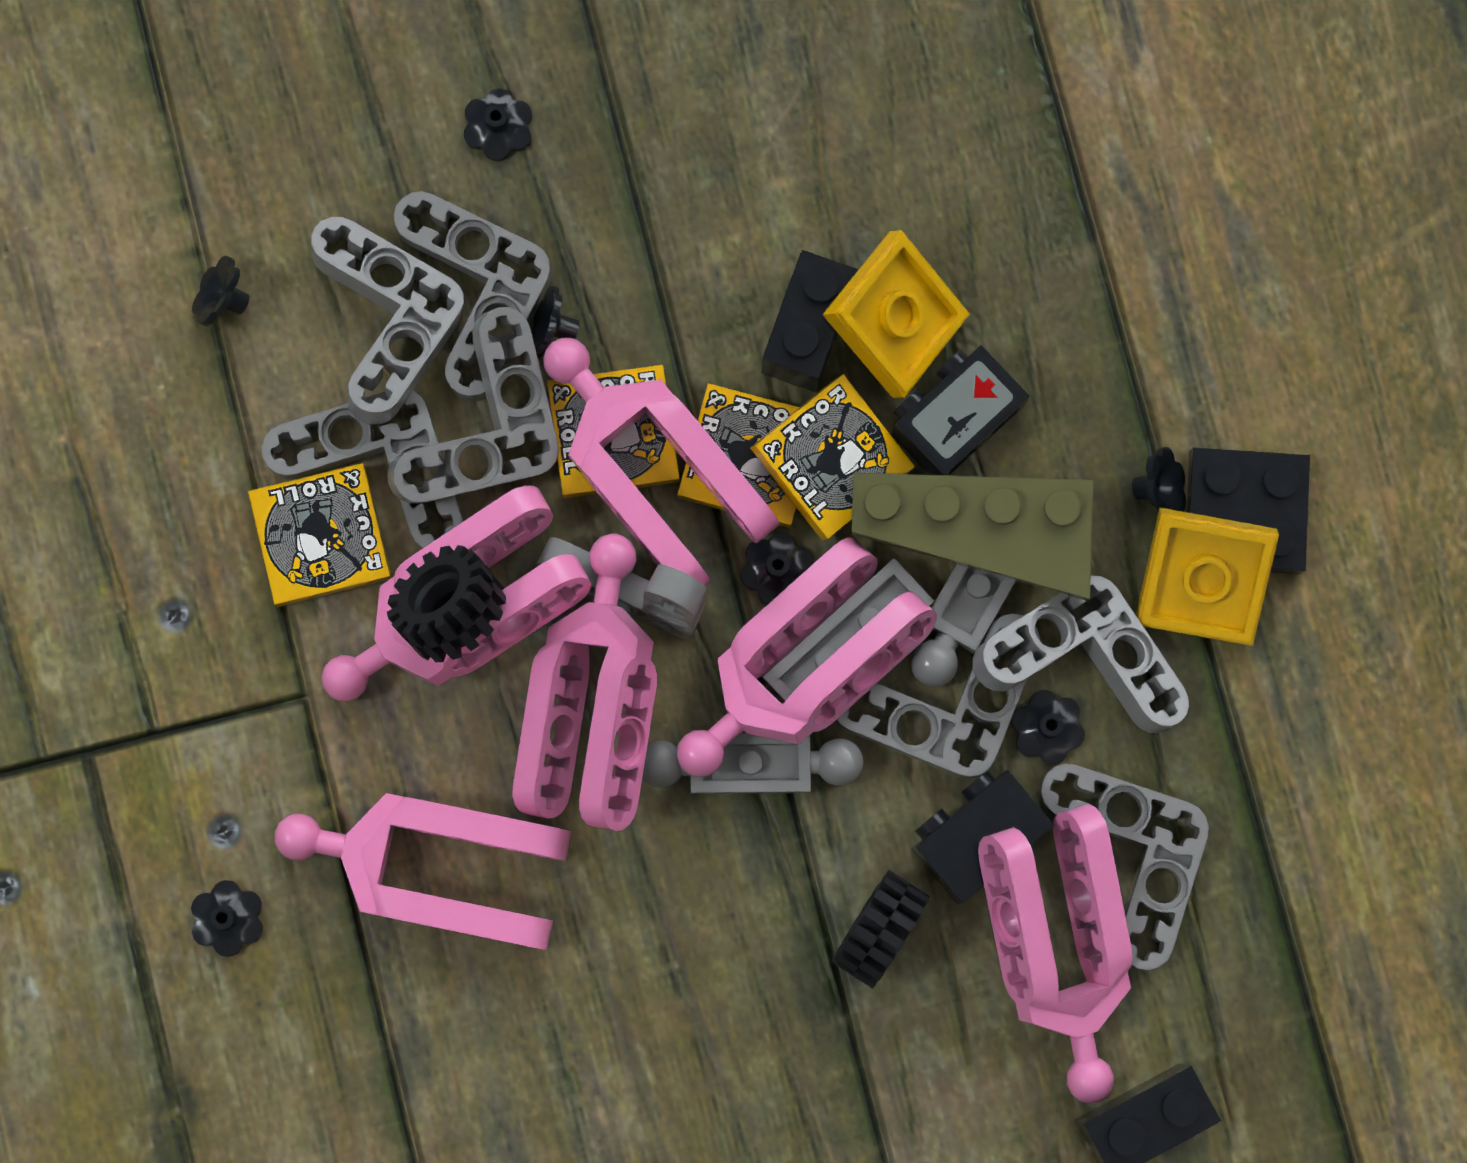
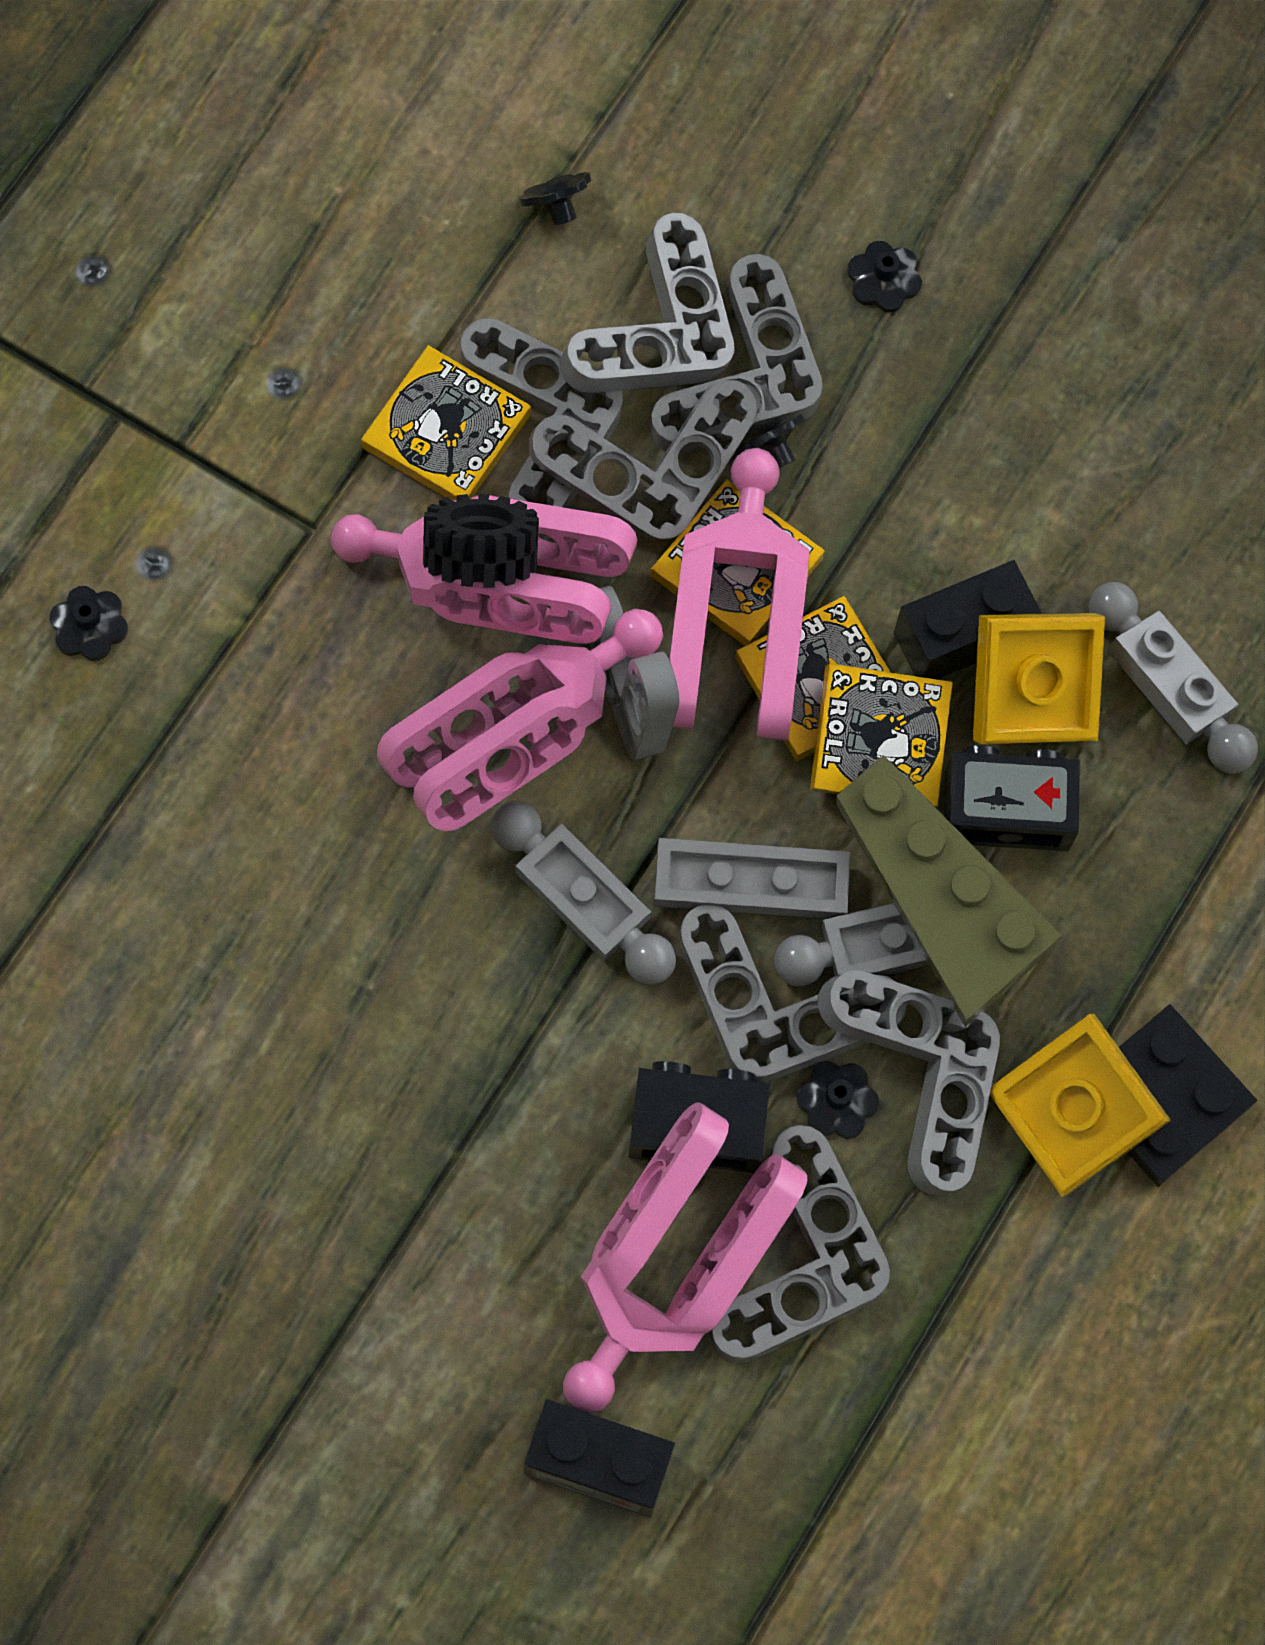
camera: 45 degrees right, 10 degrees down
bright pink piece [274,793,572,950] -> none
bright pink piece [677,537,937,777] -> none
black plant [741,532,814,605] -> none
black tyre [831,870,930,989] -> none
black plant [1132,447,1186,512] -> none
none -> light grey plate [1088,582,1258,774]

